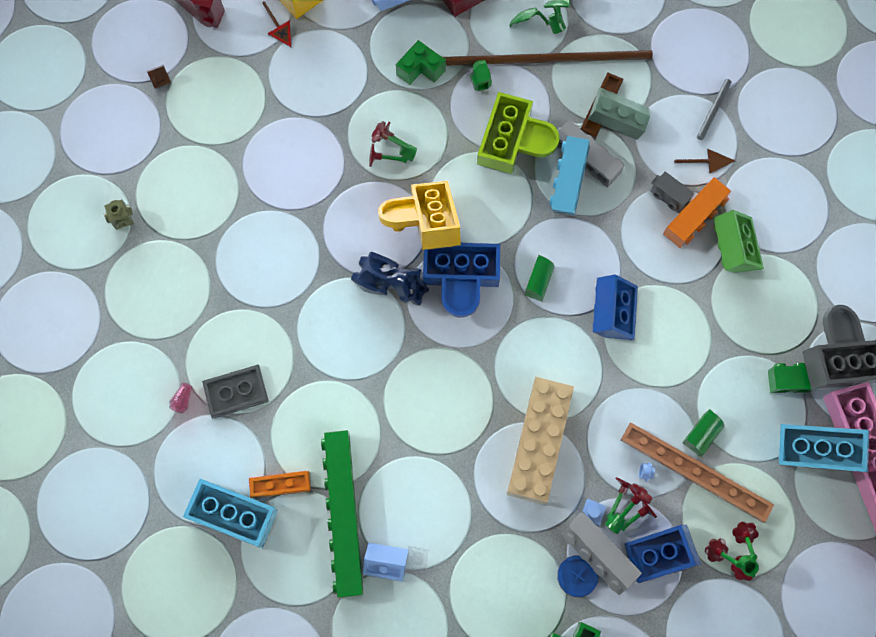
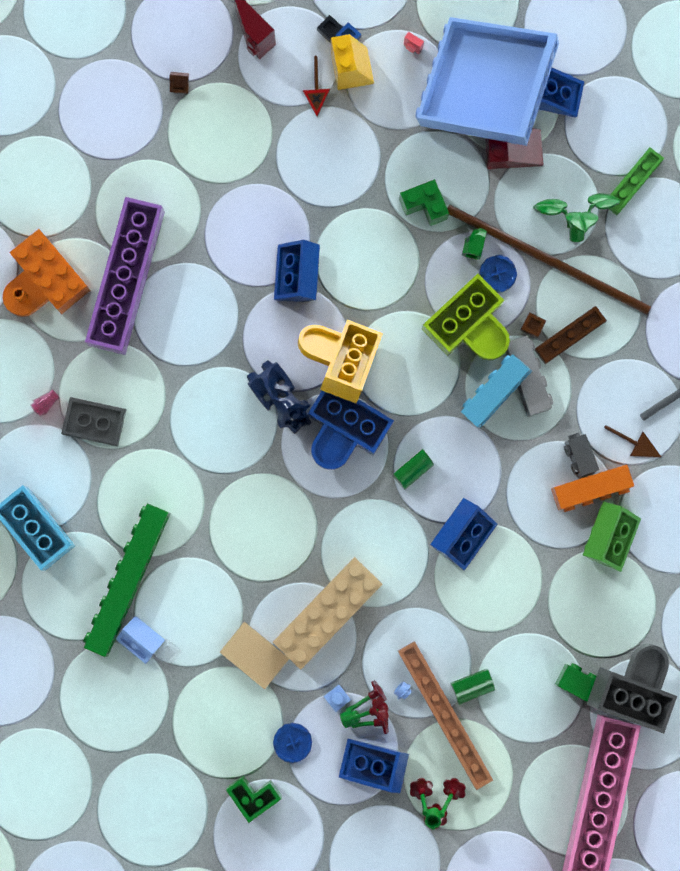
camera: 25 degrees right, 10 degrees up
olive brick [104,199,134,230] -> none
orange tile [249,470,311,499] -> none
plant [369,121,417,167] -> none
light grey brick [560,512,642,595] -> none
sand green slope [588,88,650,140] -> none
medium azure brick [779,424,870,472] -> none
none -> orange brick [3,229,91,317]
none -> medium lavender brick [85,197,165,355]
none -> tan tile [220,622,289,689]
none -> blue slope [274,240,320,302]
none -> blue tile [479,255,517,293]
none -> reddish brown plate [520,312,547,338]

